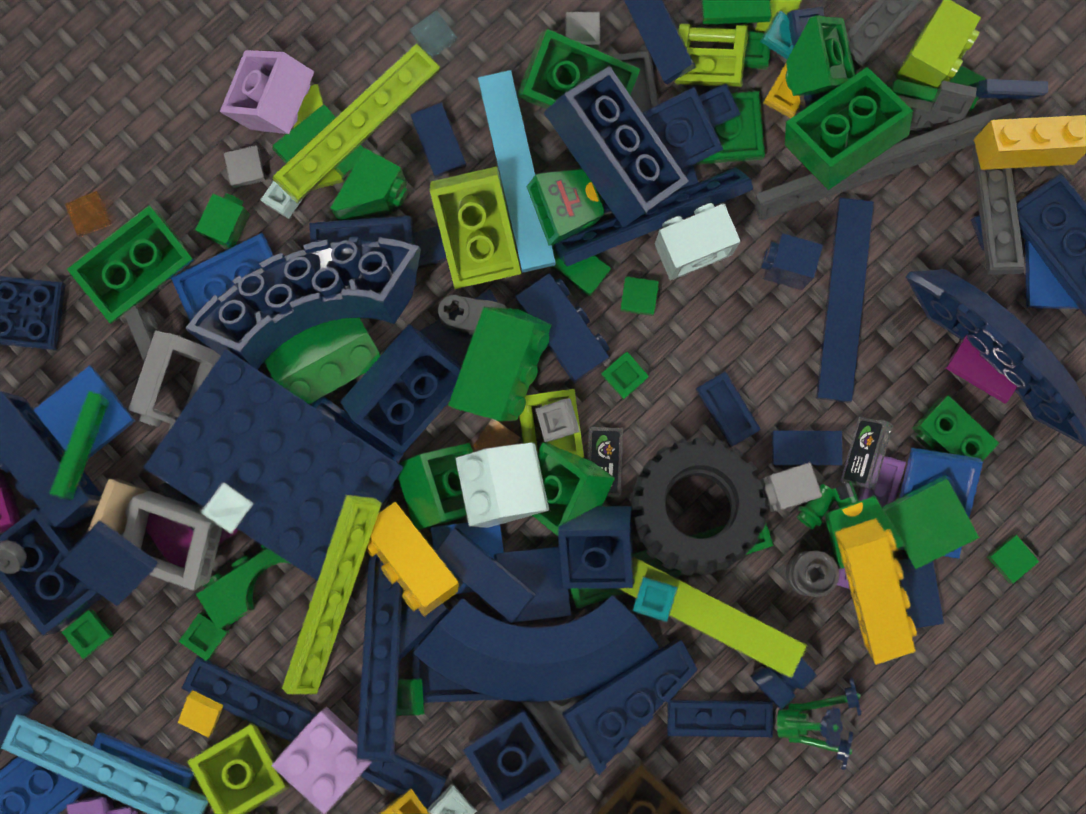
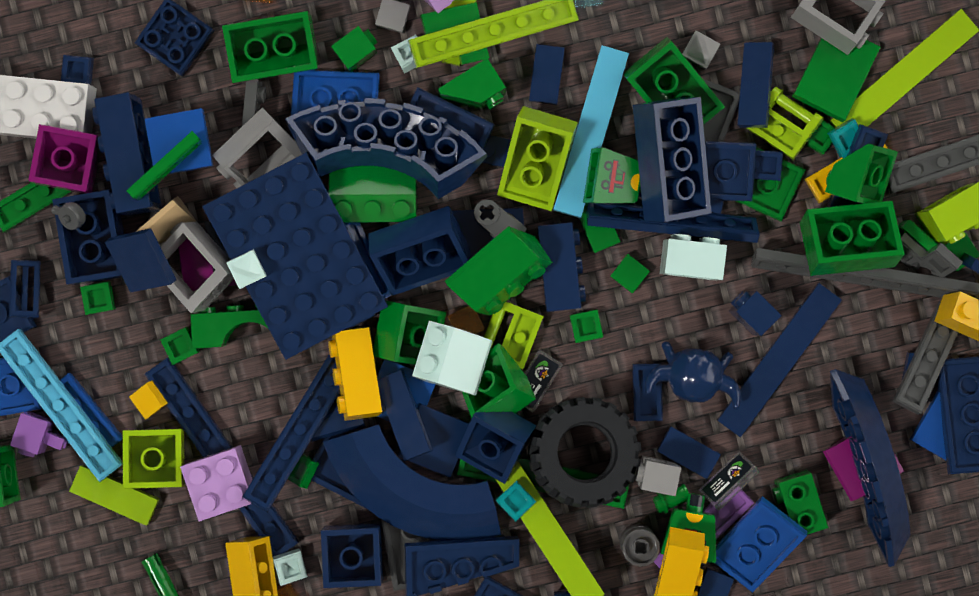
camera: 30 degrees right, 5 degrees up
lime tile [282,495,382,694] -> none
light grey tile [536,399,580,442] -> none
green tile [882,475,980,569] -> none
none -> dark blue piece [645,341,741,409]

